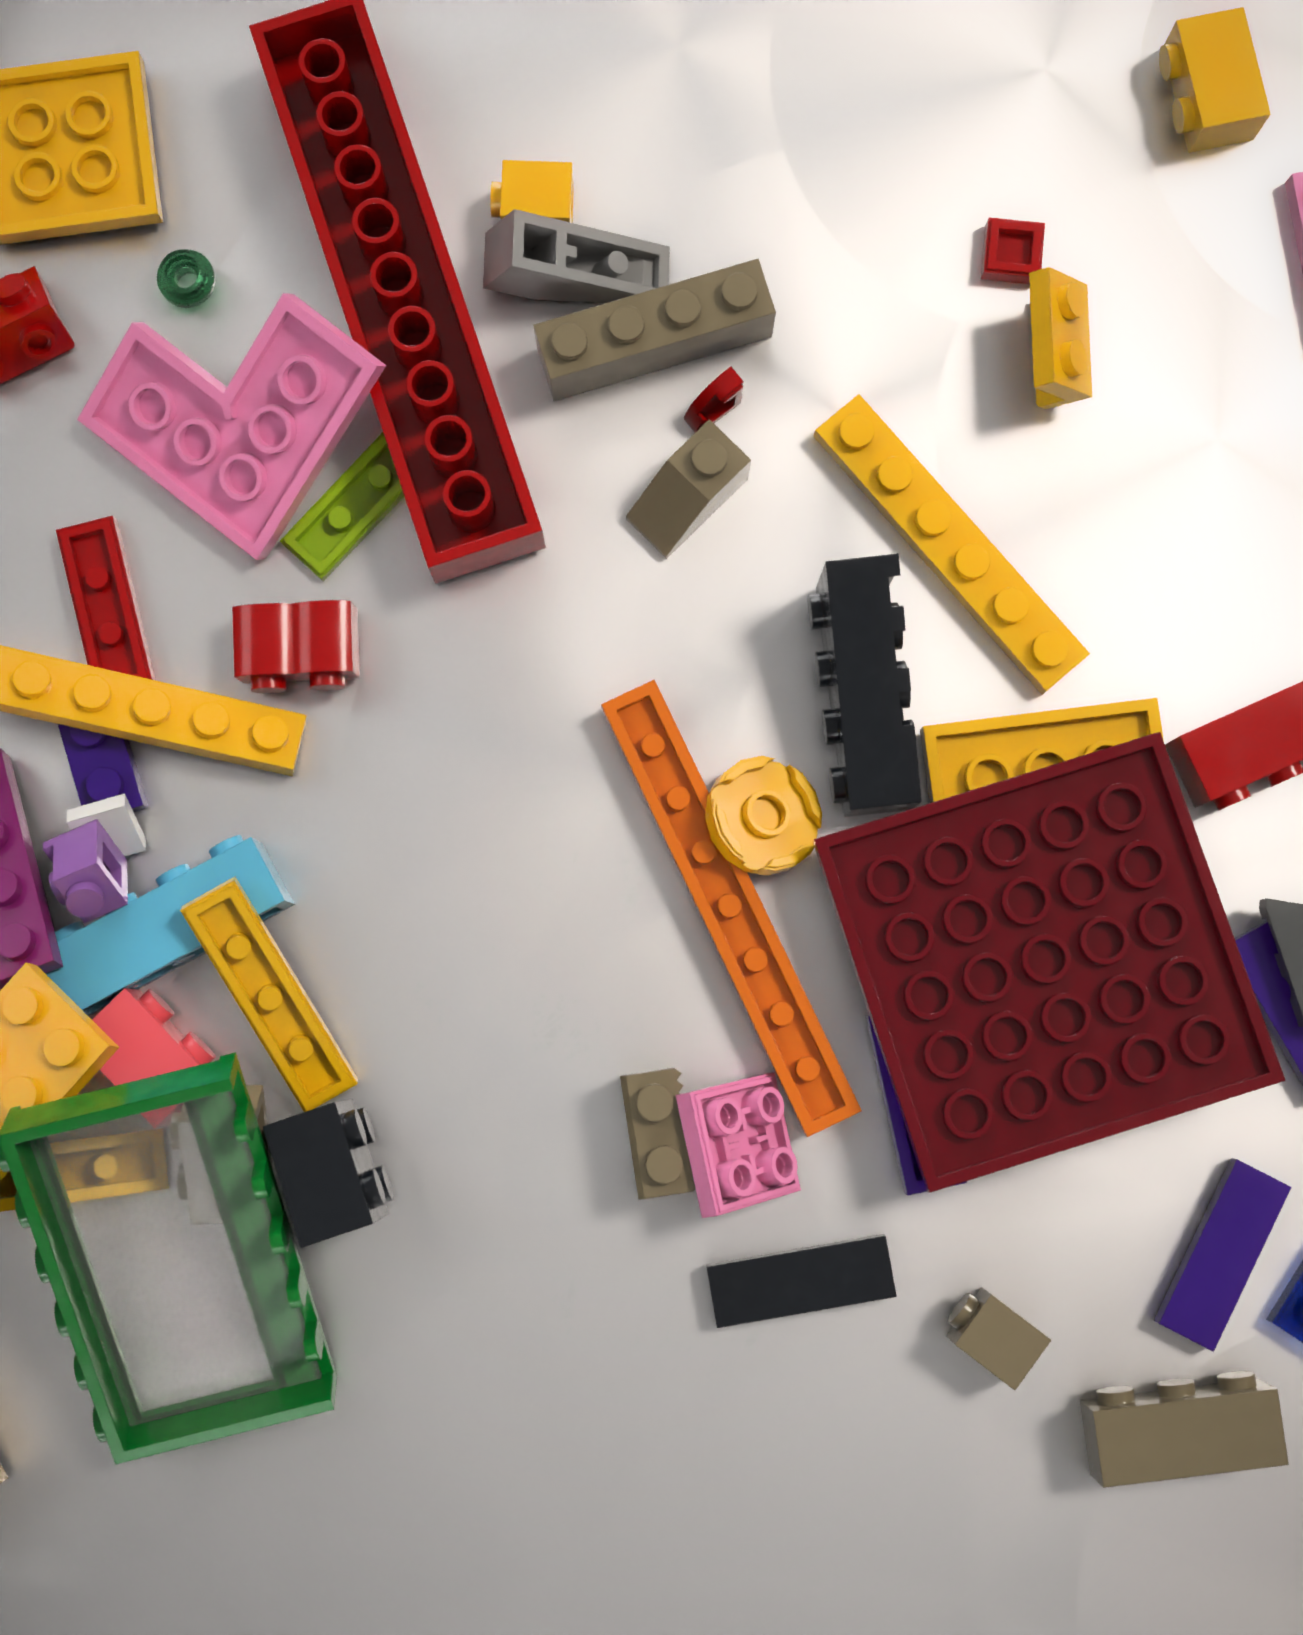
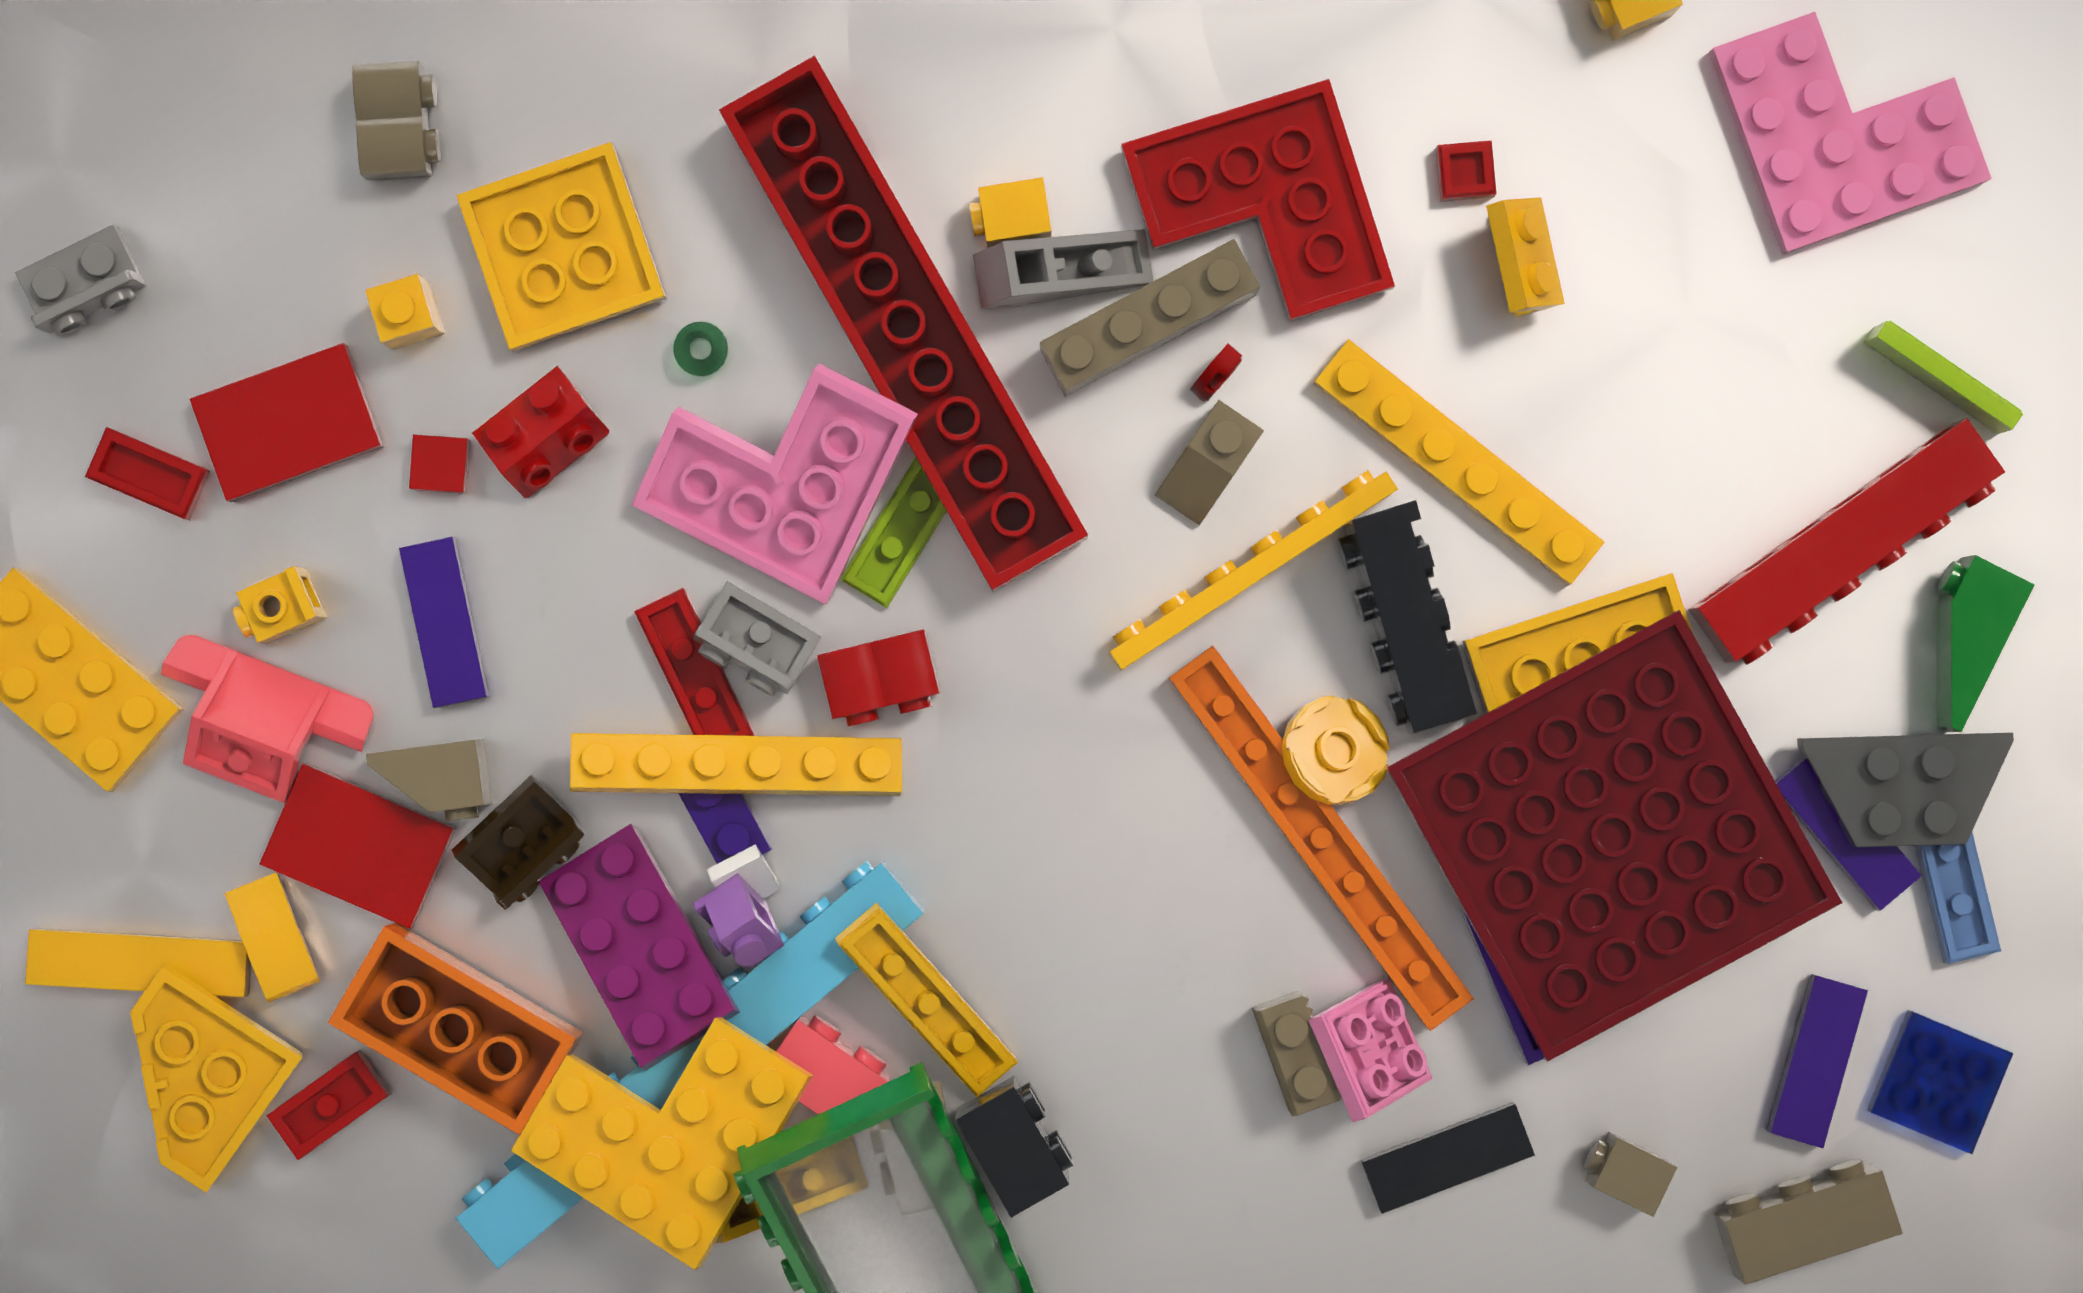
camera: 15 degrees left, 5 degrees up
none -> light grey bracket [693,581,822,696]
none -> yellow plate [1109,470,1398,671]
none -> red plate [1121,79,1395,321]

